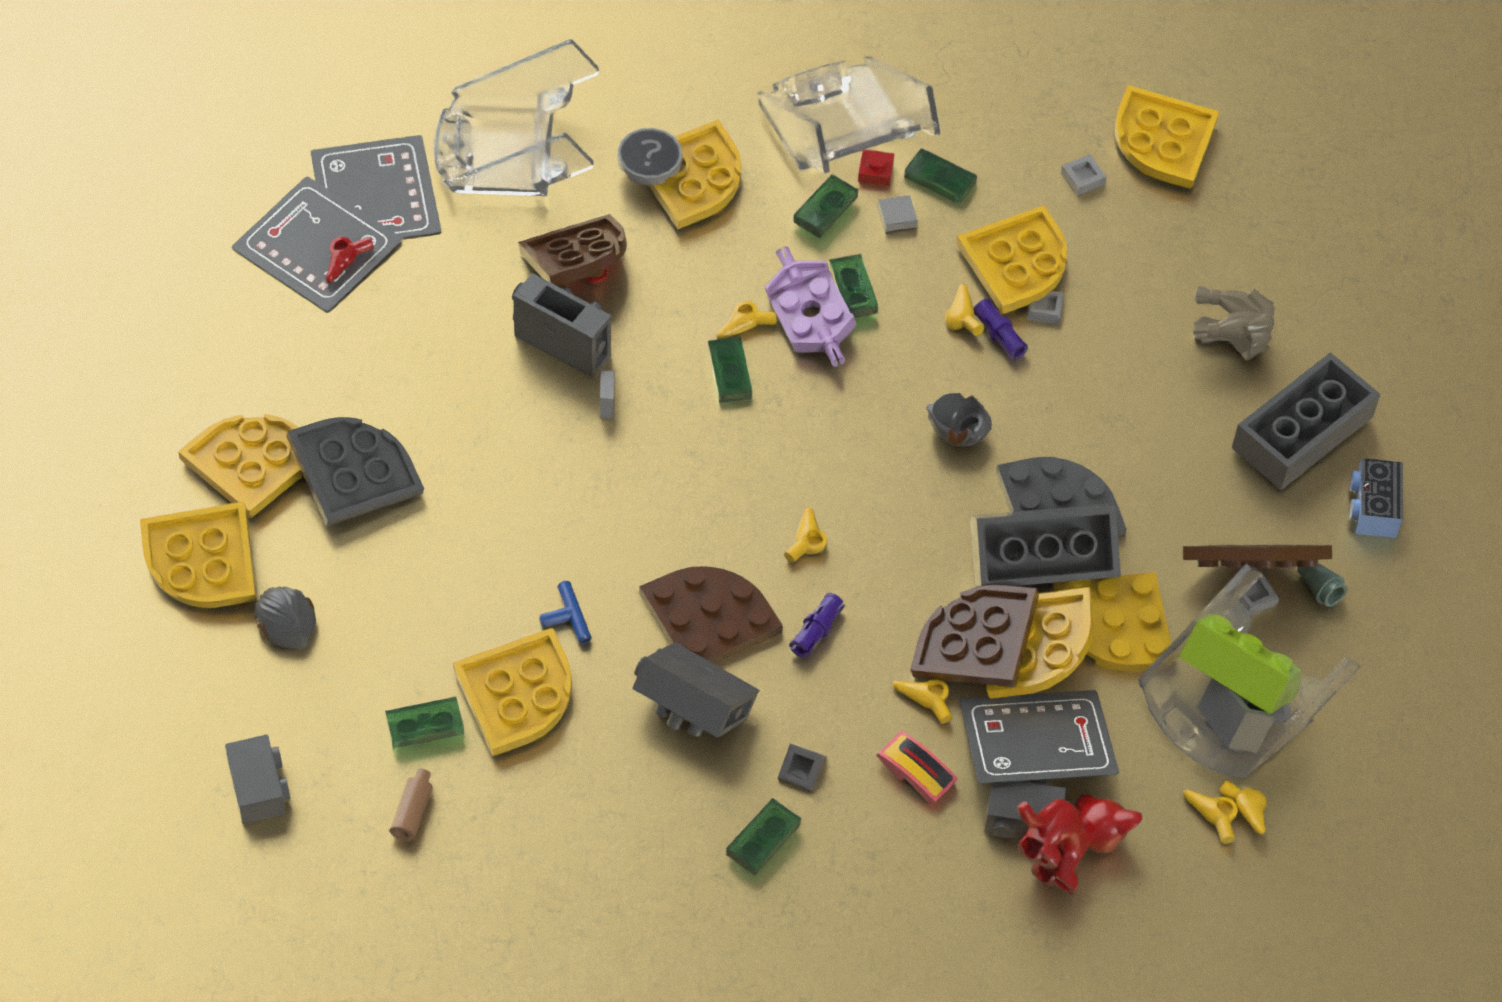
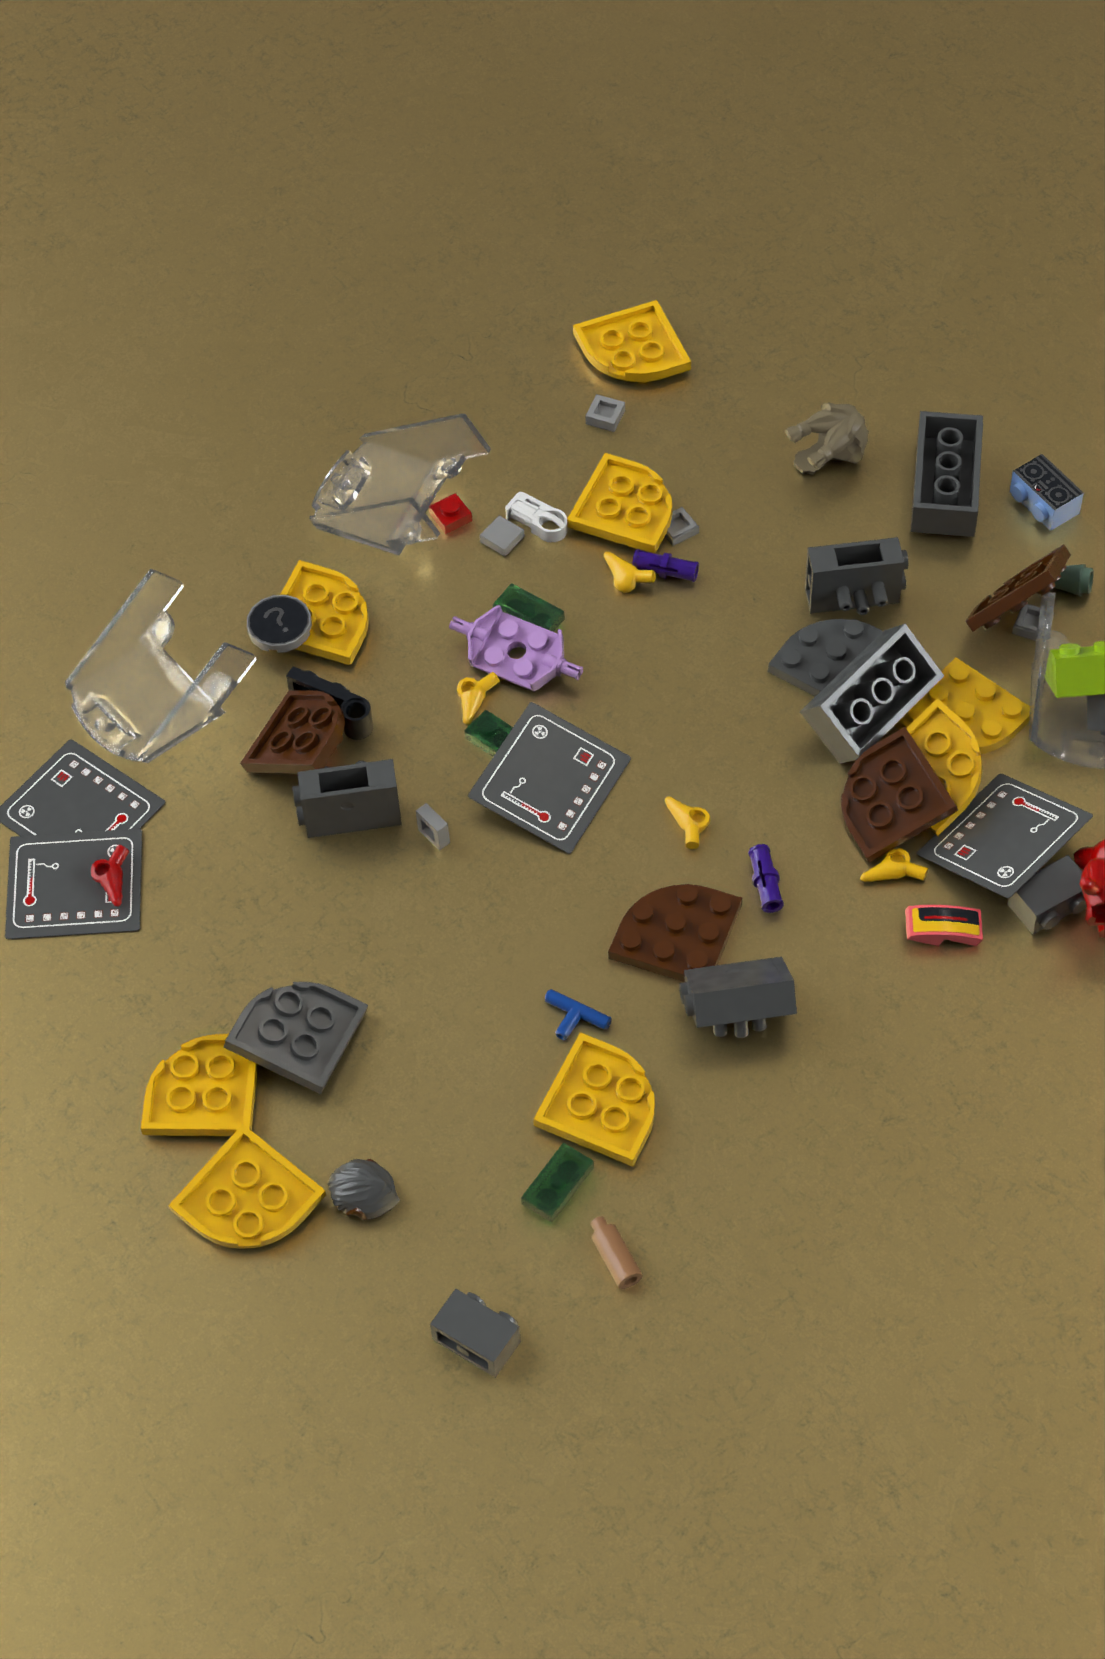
camera: 35 degrees left, 0 degrees up
clear green plate [726,798,801,876] -> none
flat silver slope [778,744,827,790] -> none
clear green plate [793,174,858,238] -> none
clear green plate [904,148,977,204] -> none
dark grey hair [926,392,992,447] -> none
none -> black plate [286,666,373,740]
none -> dark grey sticker [468,702,631,853]
none -> white piece [505,492,568,542]
none -> dark grey piece [805,537,909,615]

